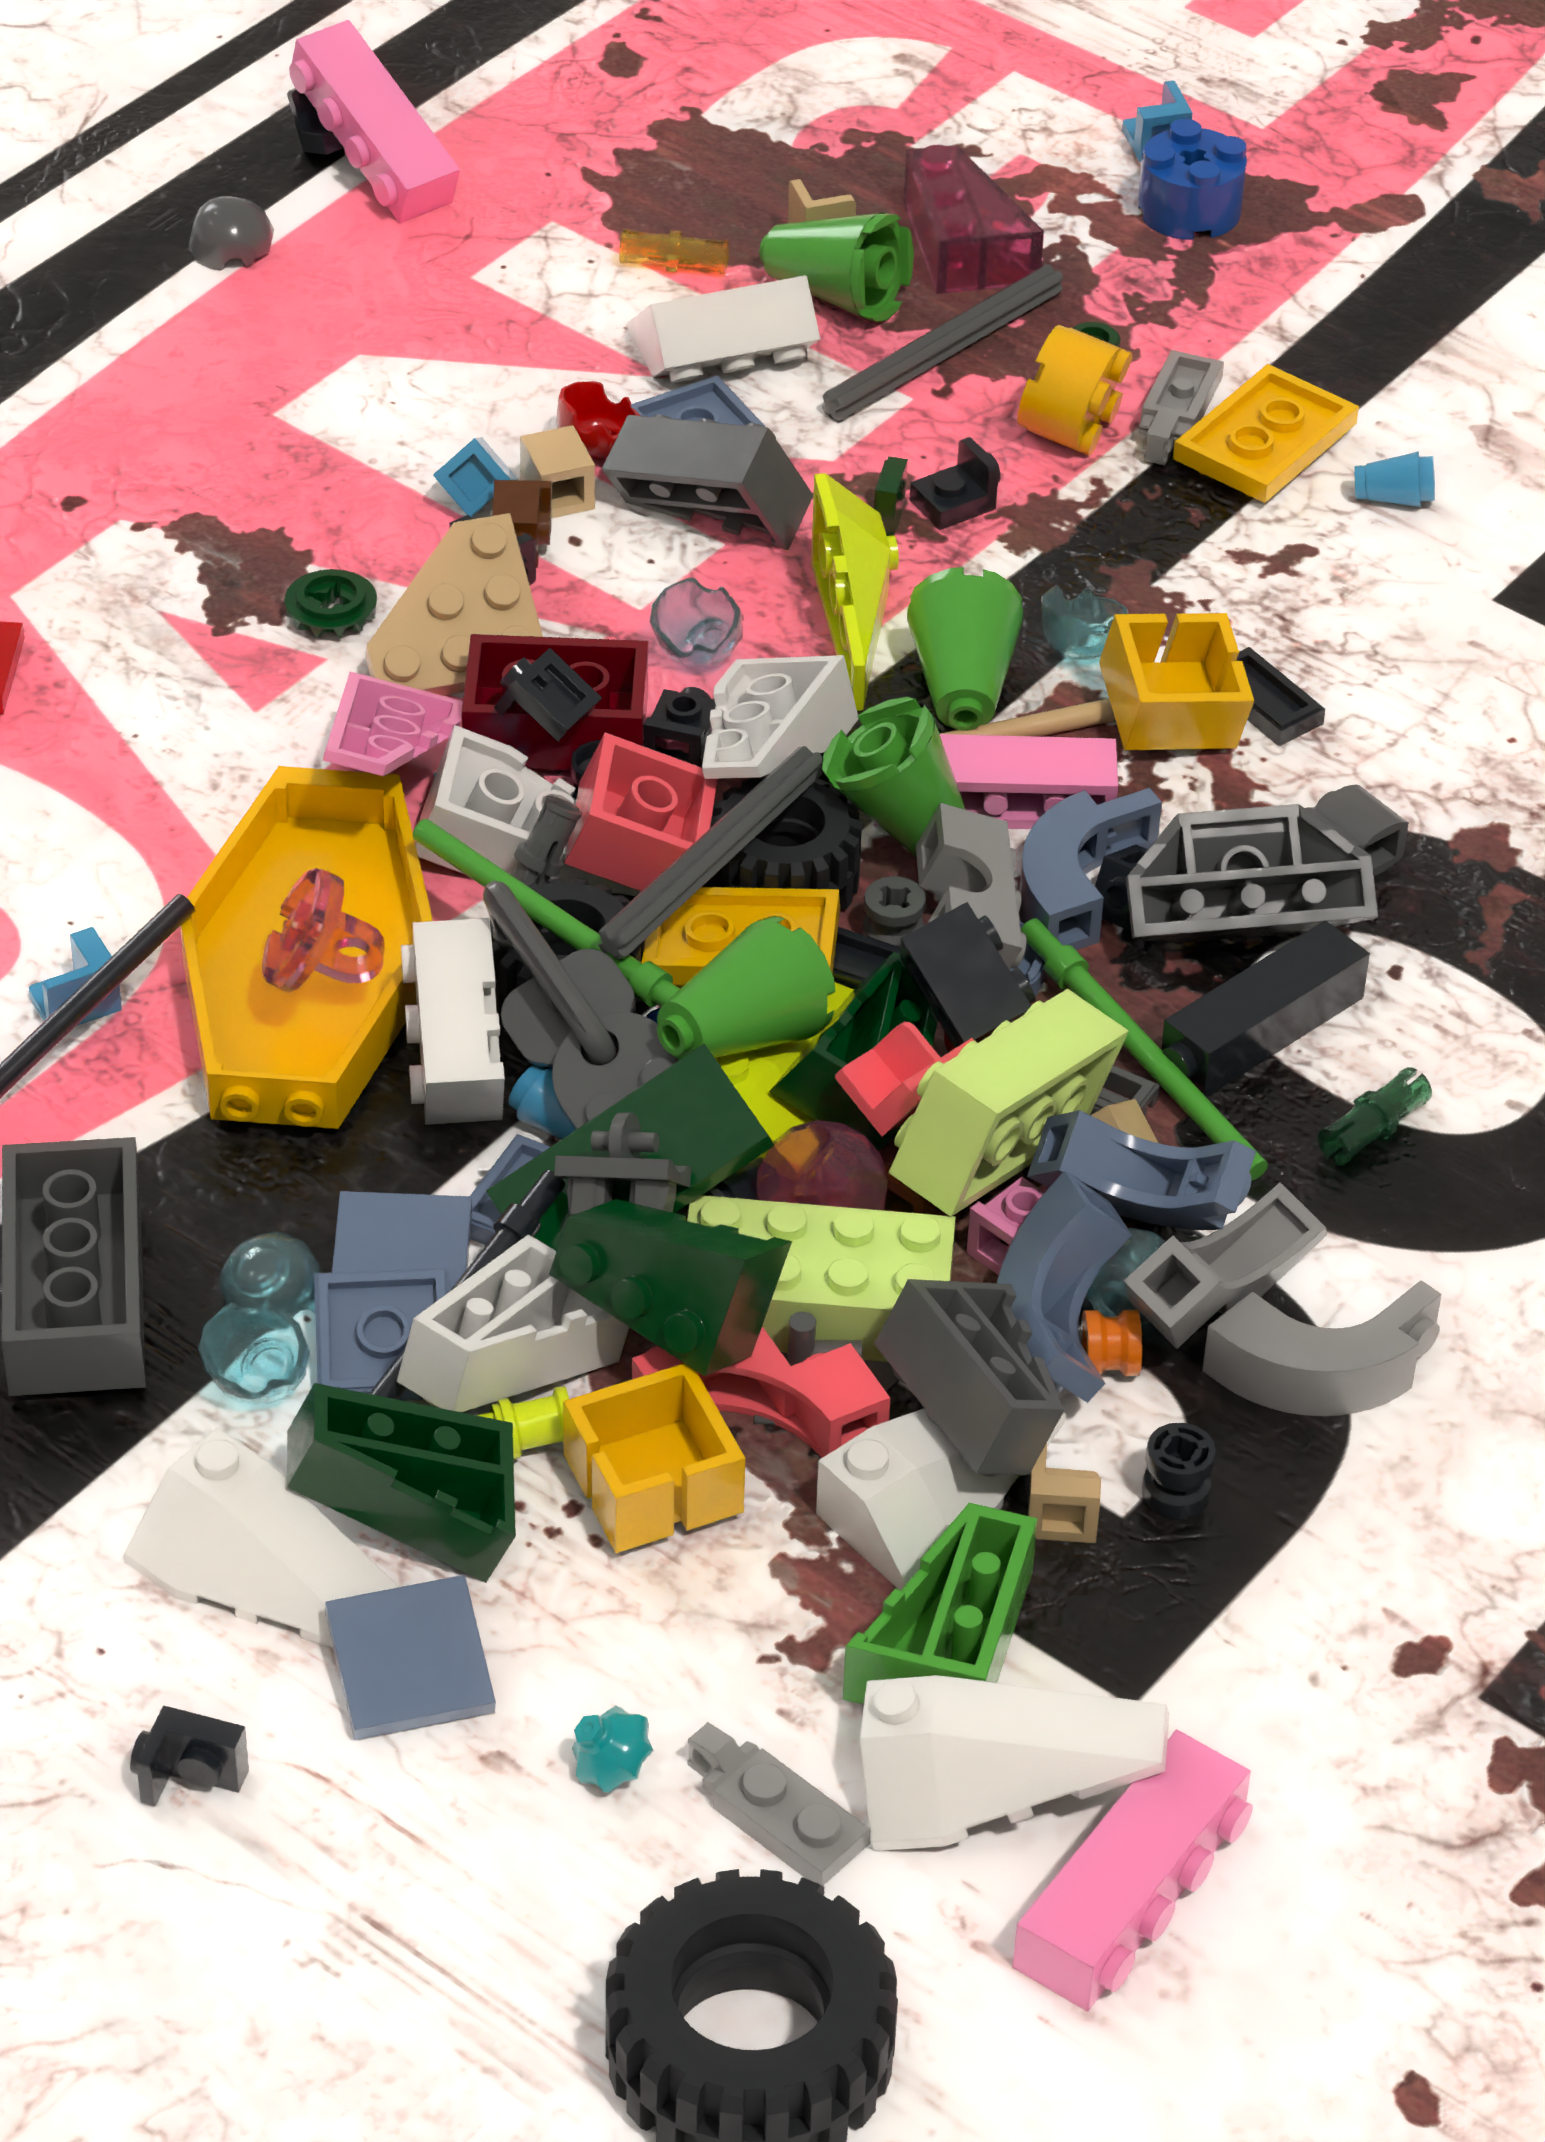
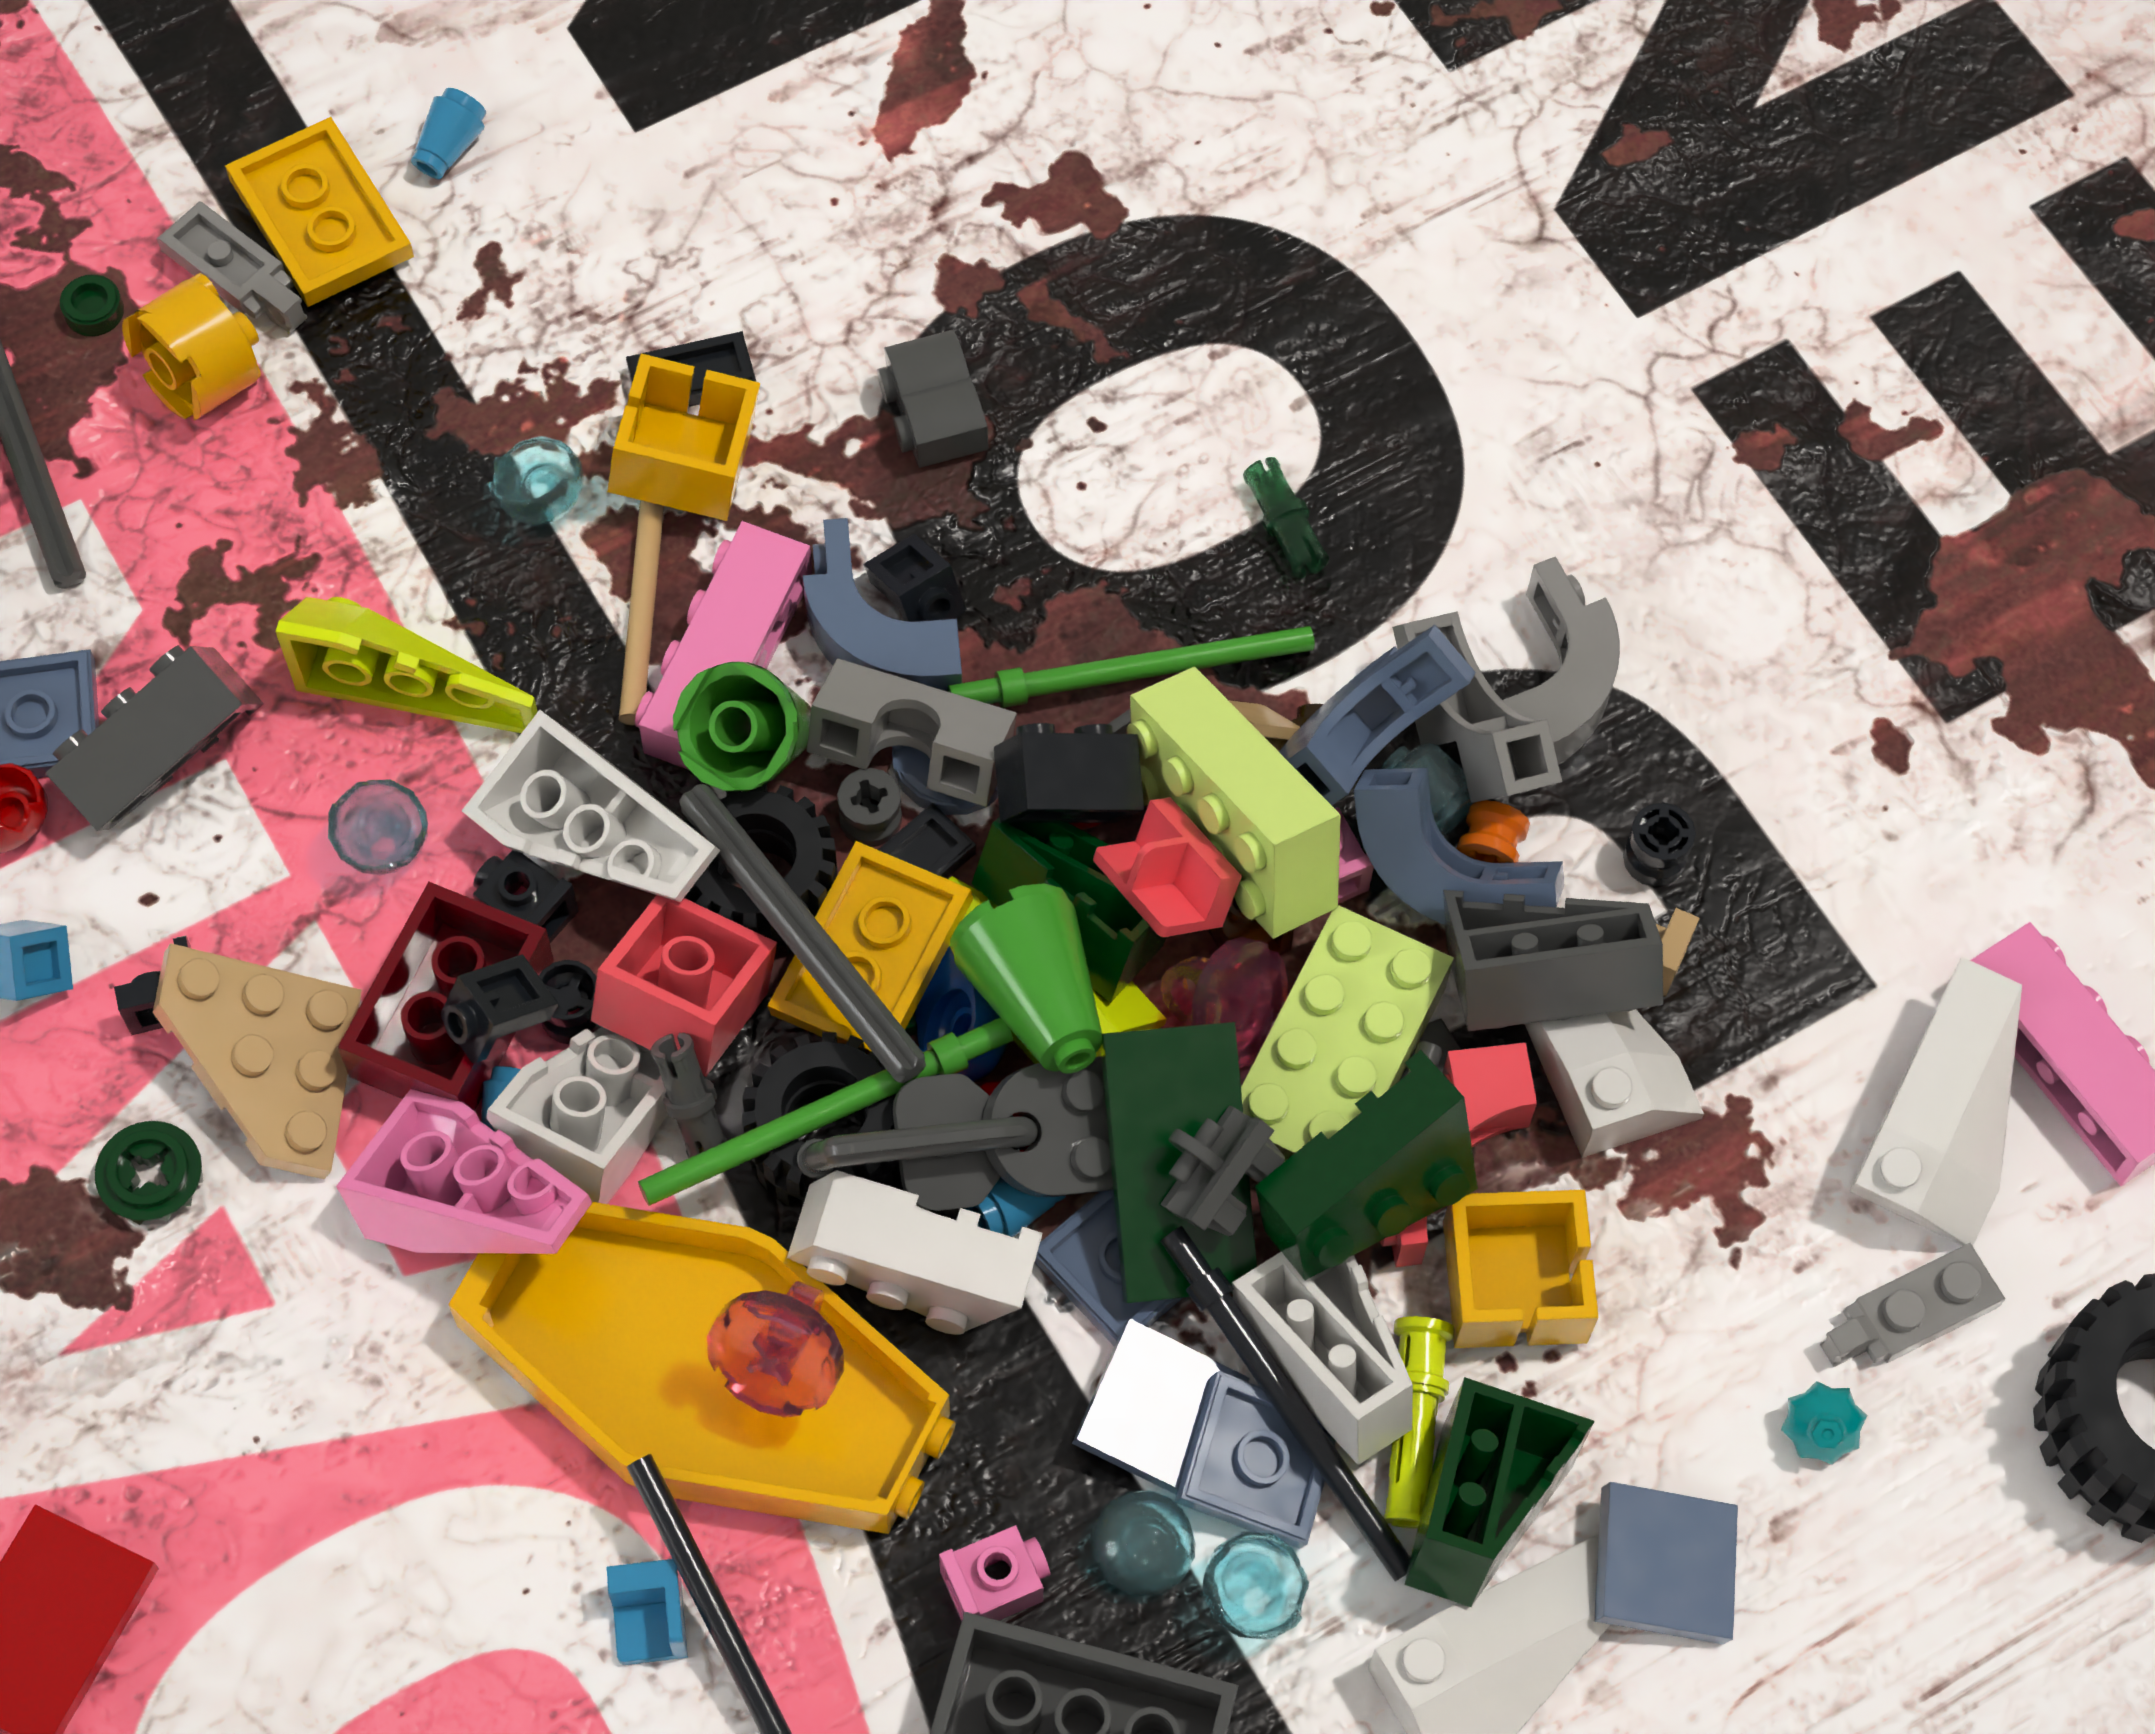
camera: 70 degrees left, 20 degrees up
reddish brown brick [492,480,552,568] -> none
tan brick [520,425,595,518] -> none
bright green wedge [843,1503,1038,1705] -> none
dark green tile [874,456,908,536] -> none
bright green cone [907,567,1024,731] -> none
black bracket [909,437,1001,530] -> none
dark grey wedge [1126,804,1378,943] -> none
black brick [1161,920,1370,1097] -> none
none -> bright pink brick [939,1525,1051,1622]

